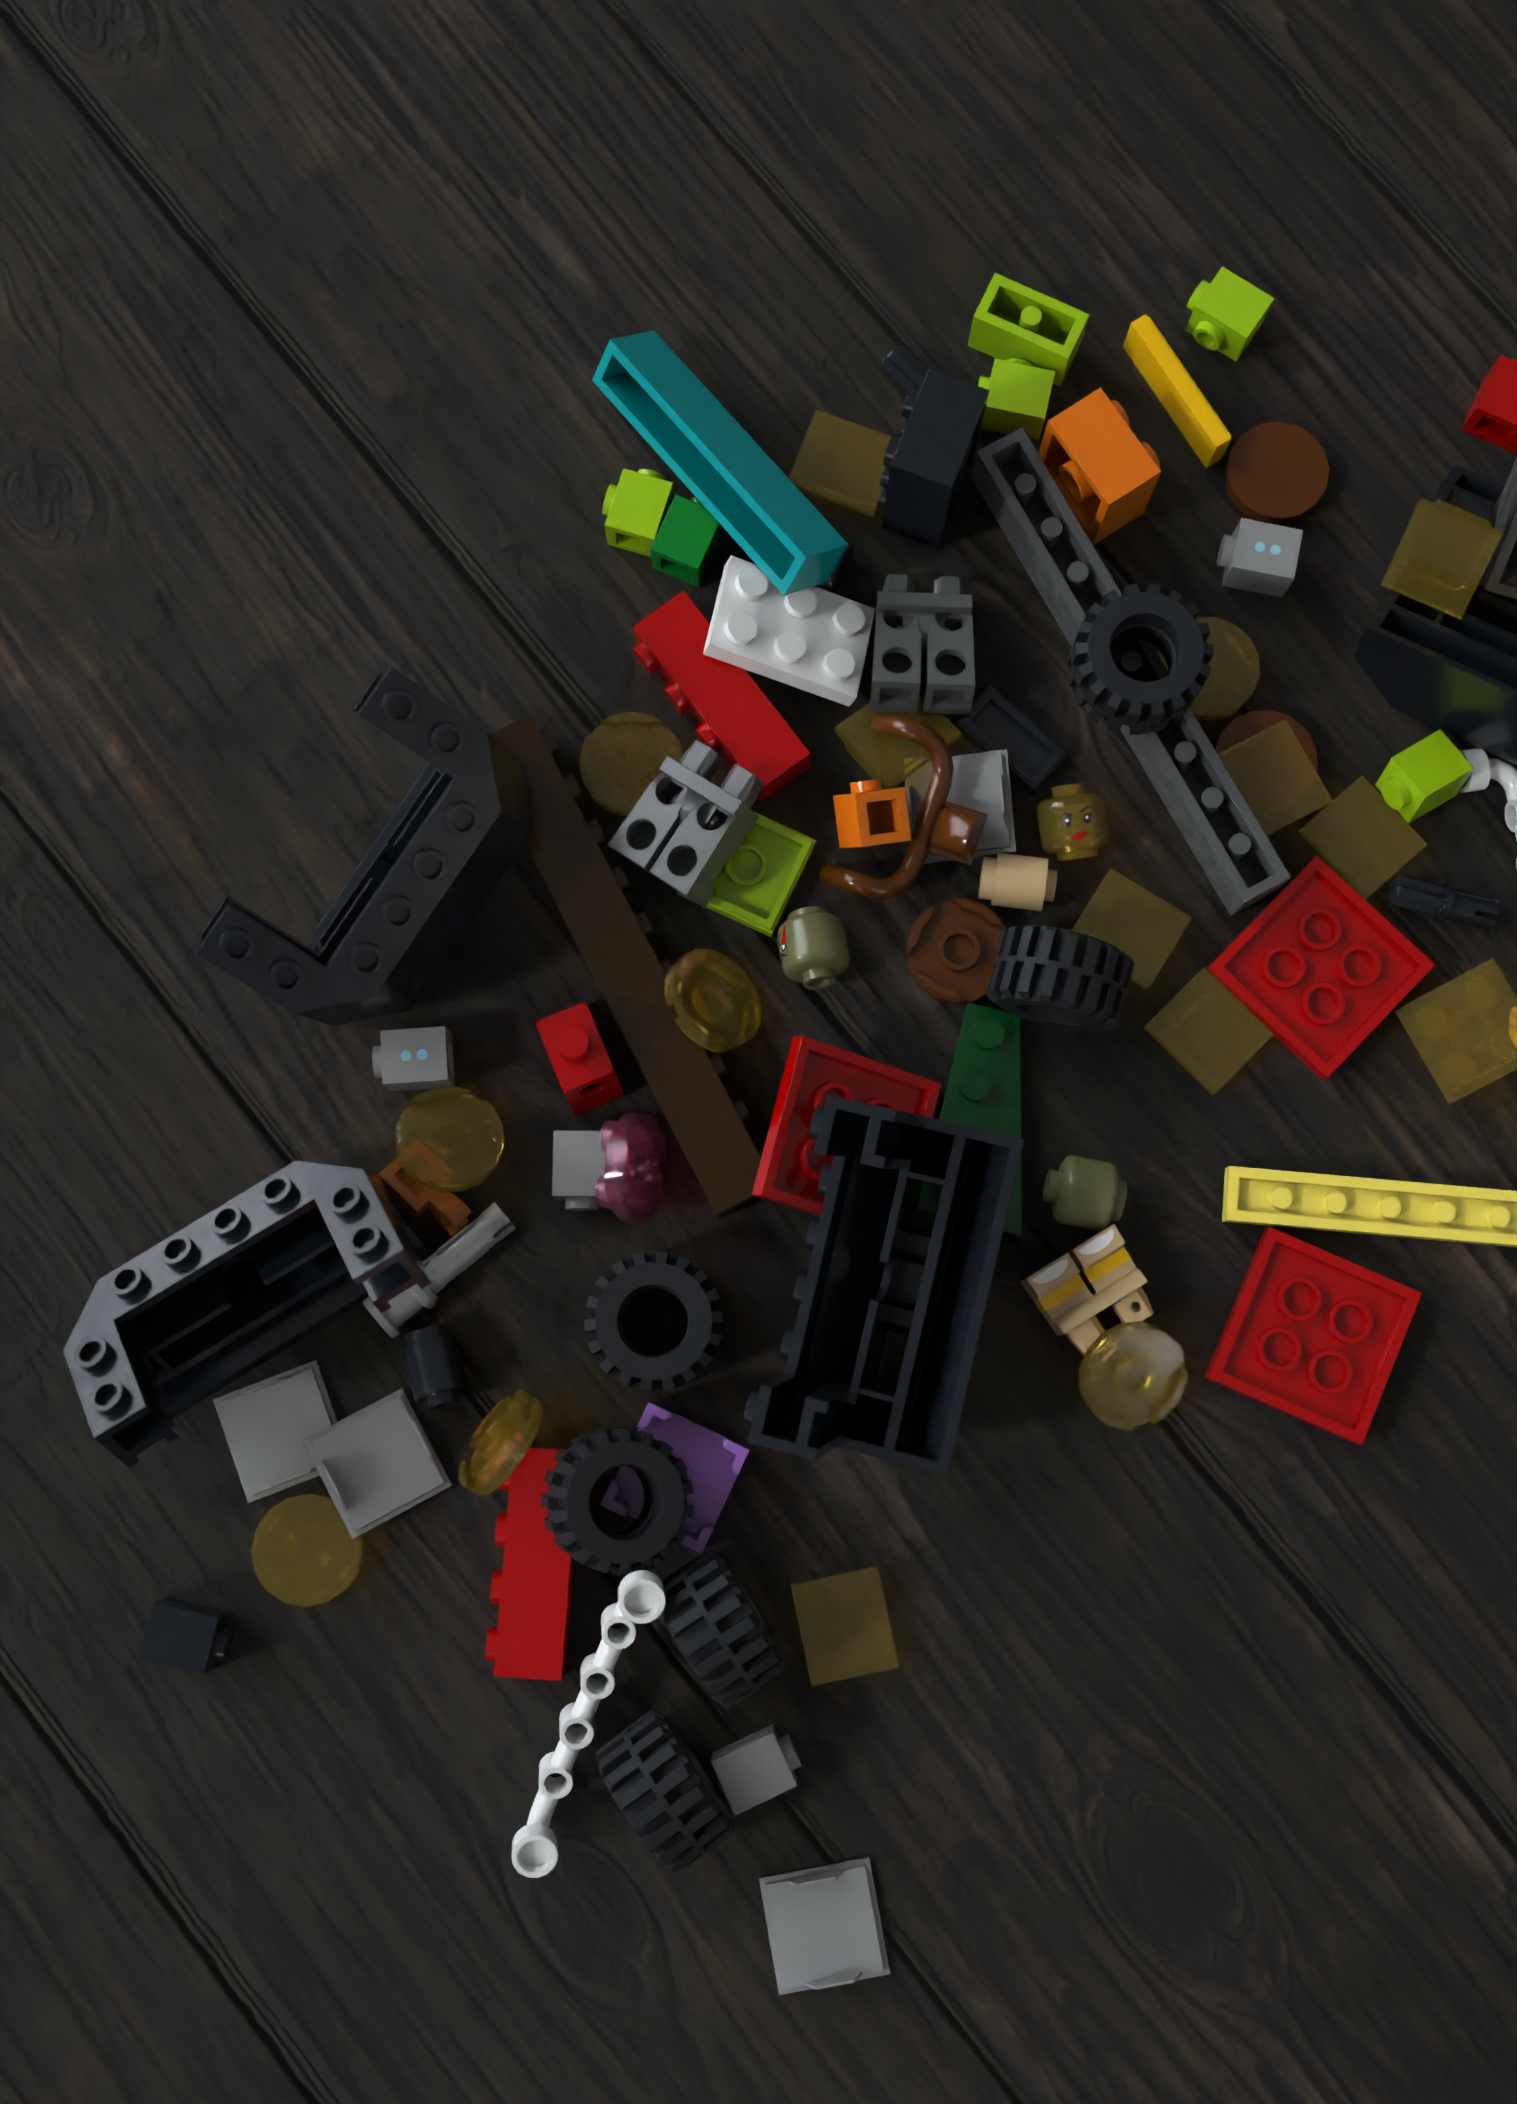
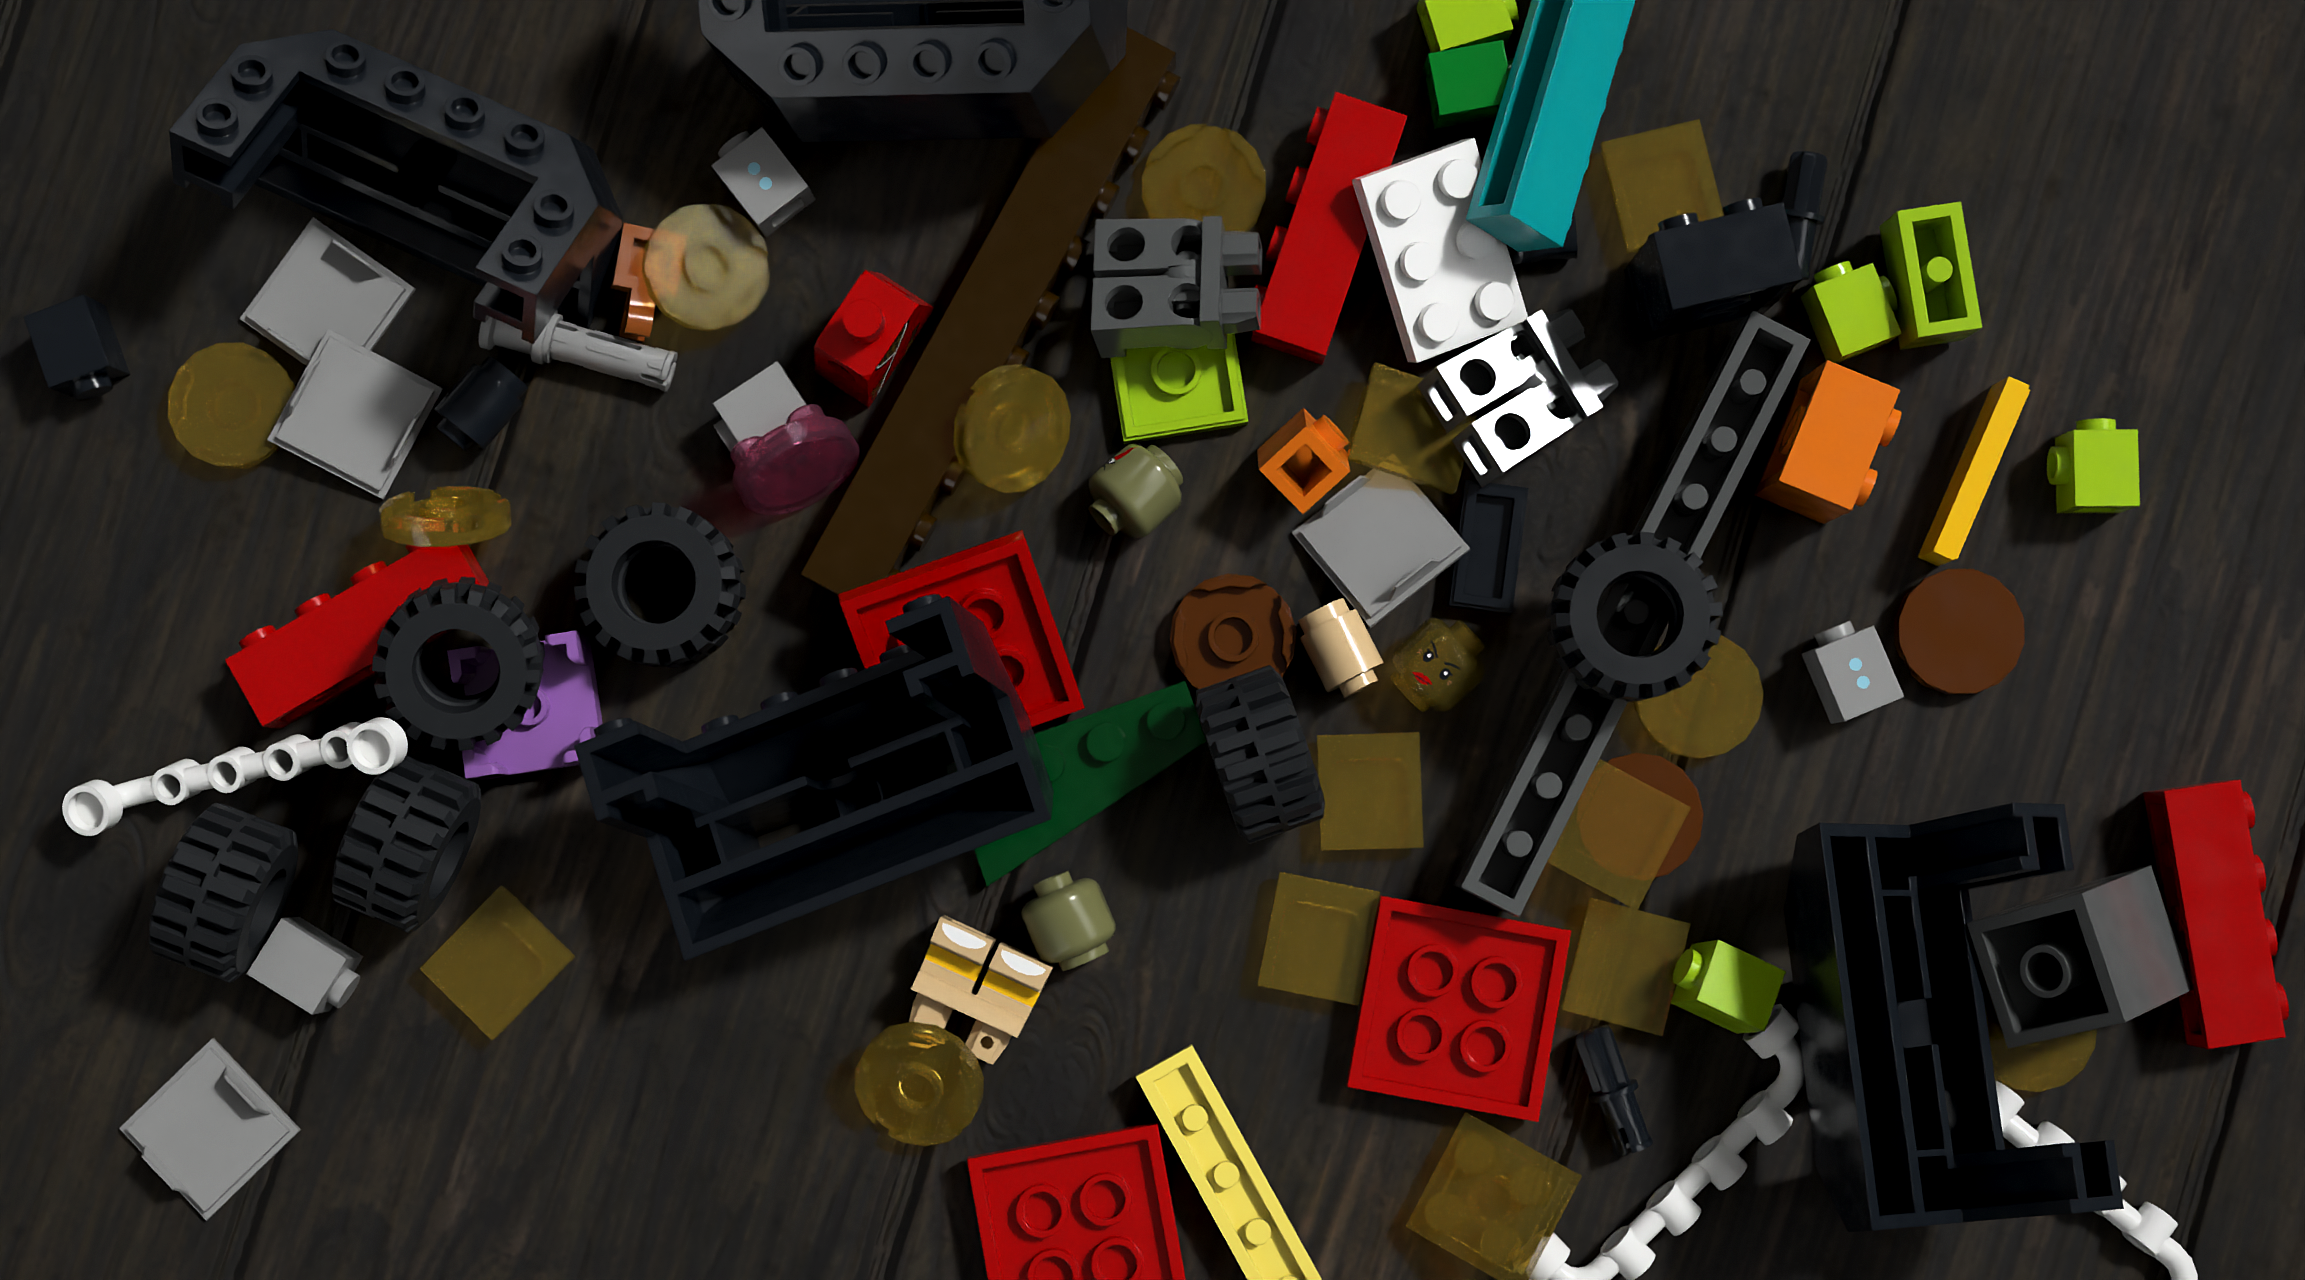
camera: 60 degrees right, 5 degrees up
reddish brown piece [819,714,988,900] -> none
clear yellow piece [1381,498,1504,619] -> none

